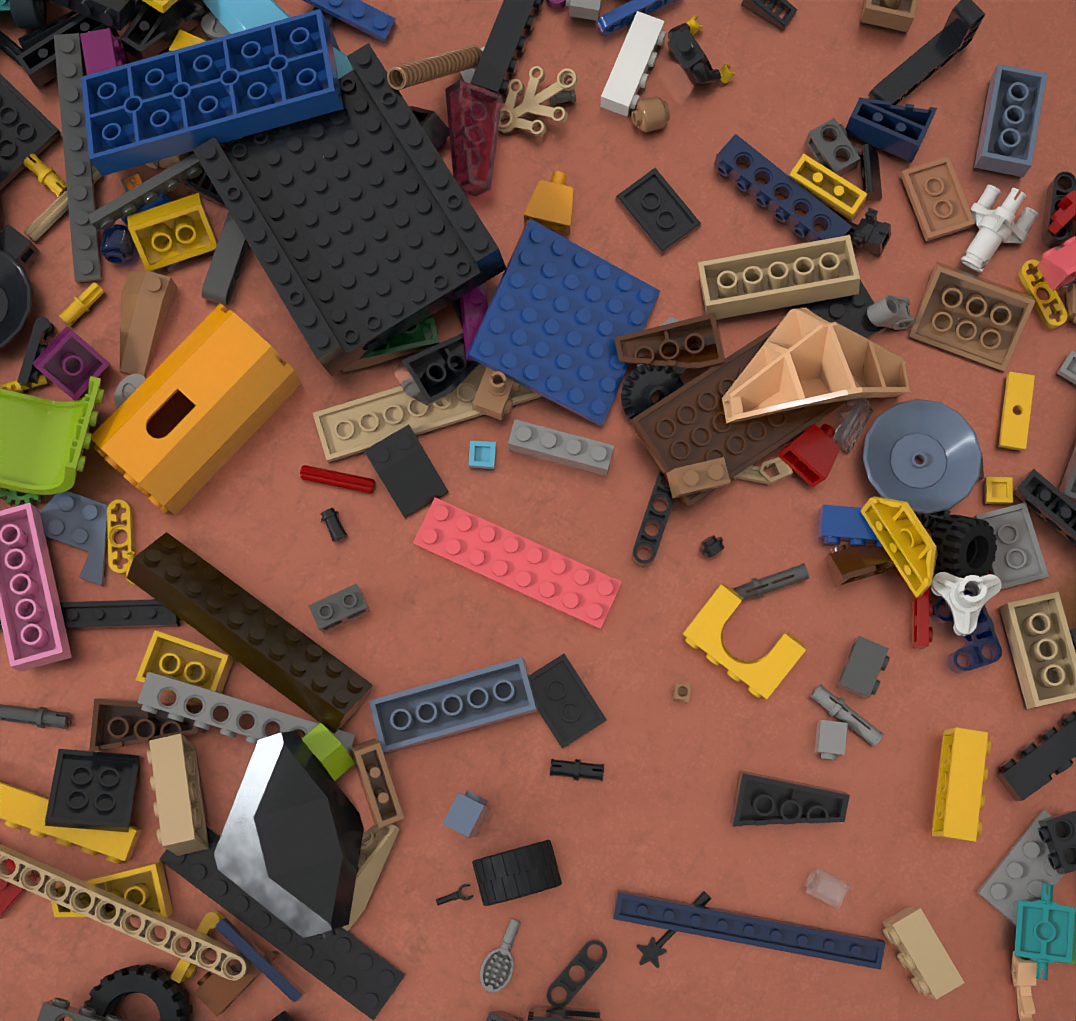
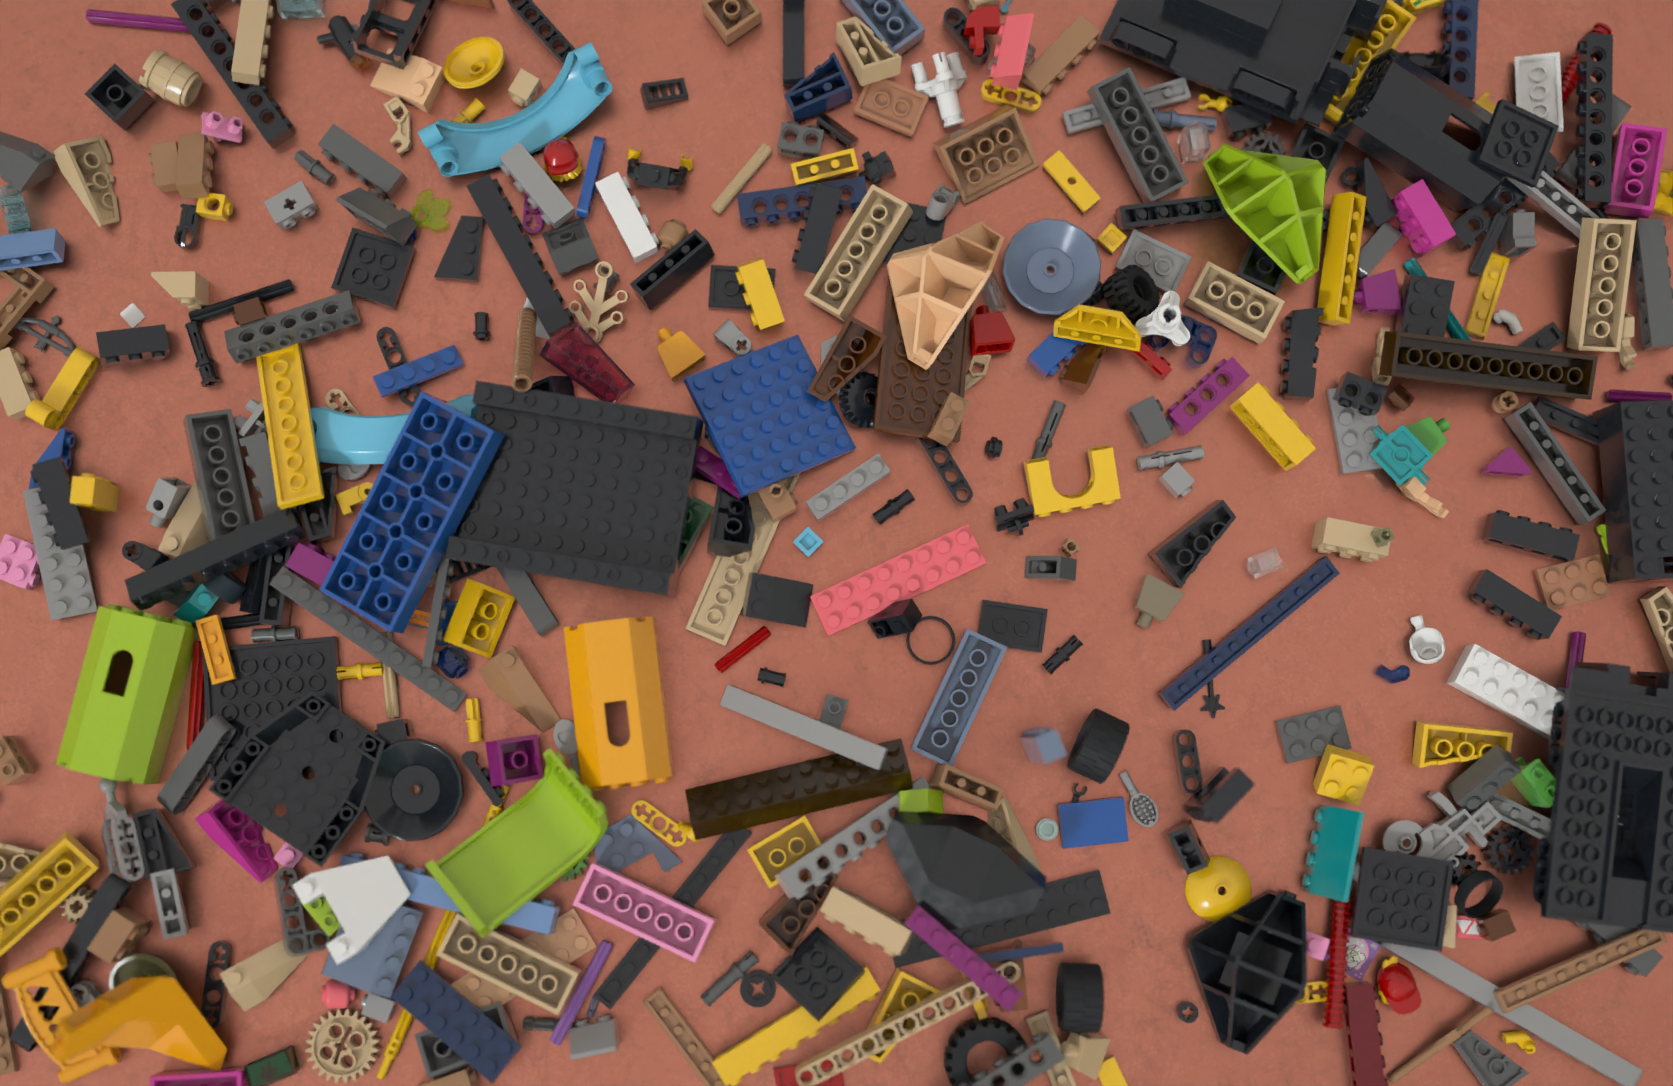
camera: 60 degrees left, 5 degrees up
none -> dark grey pin [251,625,299,643]
none -> black pin [473,312,491,341]
none -> dark grey slope [542,217,599,274]
none -> black brick [630,229,715,310]
none -> tan axle [712,143,772,214]
none -> light grey piece [713,319,753,357]
none -> light grey tile [720,684,888,770]
none -> yellow wedge [735,256,785,330]
none -> black gear [740,971,776,1007]
none -> black brick [791,182,842,274]
none -> tan wedge [836,16,902,87]
none -> black slope [867,598,922,639]
none -> black pin [872,489,915,525]
none -> magenta plate [904,905,1023,1012]
none -> black tyre [906,616,955,665]
none -> black hips [994,498,1034,536]
none -> dark grey slope [1025,556,1077,581]
none -> light aqua plate [1036,818,1058,841]
none -> blue tile [1057,796,1129,849]
none -> dark tan torso [1133,574,1185,629]
none -> magenta brick [1165,357,1250,436]
none -> olive piece [1371,527,1395,547]

